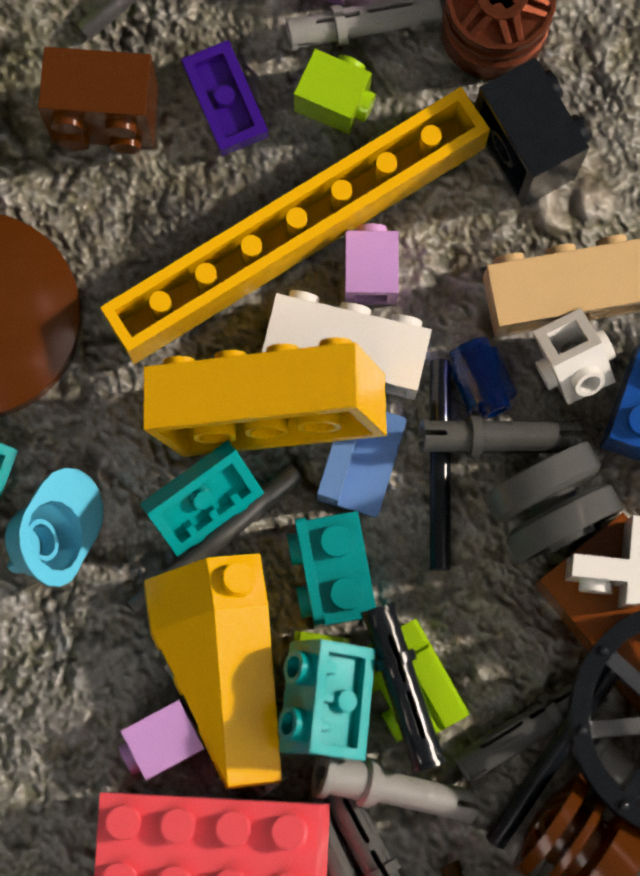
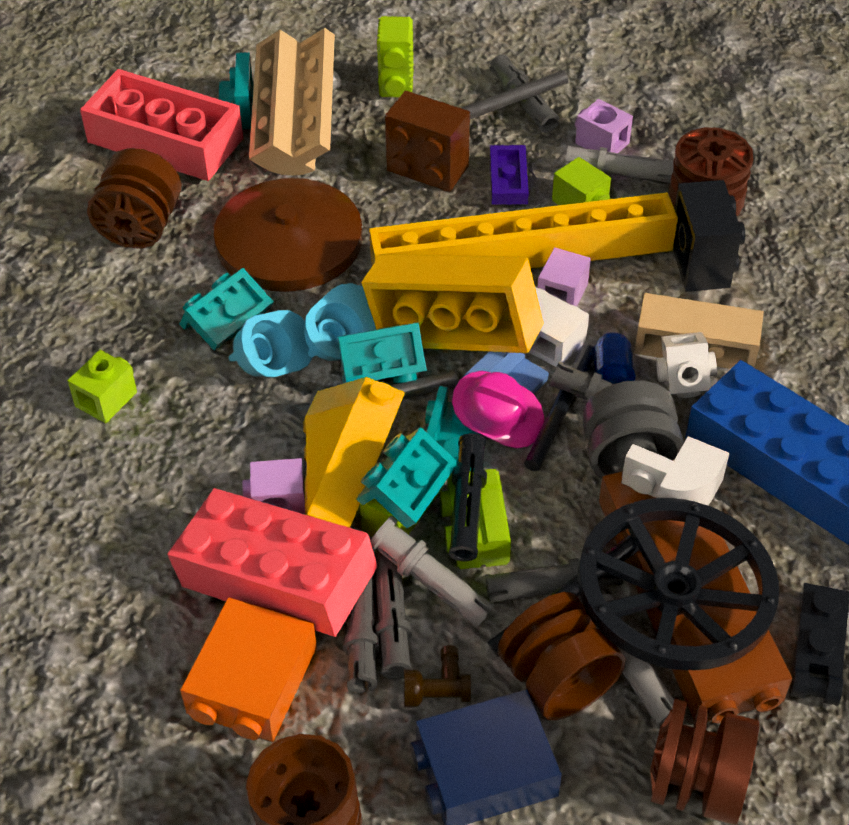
camera: 25 degrees right, 30 degrees down
none -> medium azure piece [304,283,376,361]
none -> dark pink piece [452,371,545,449]

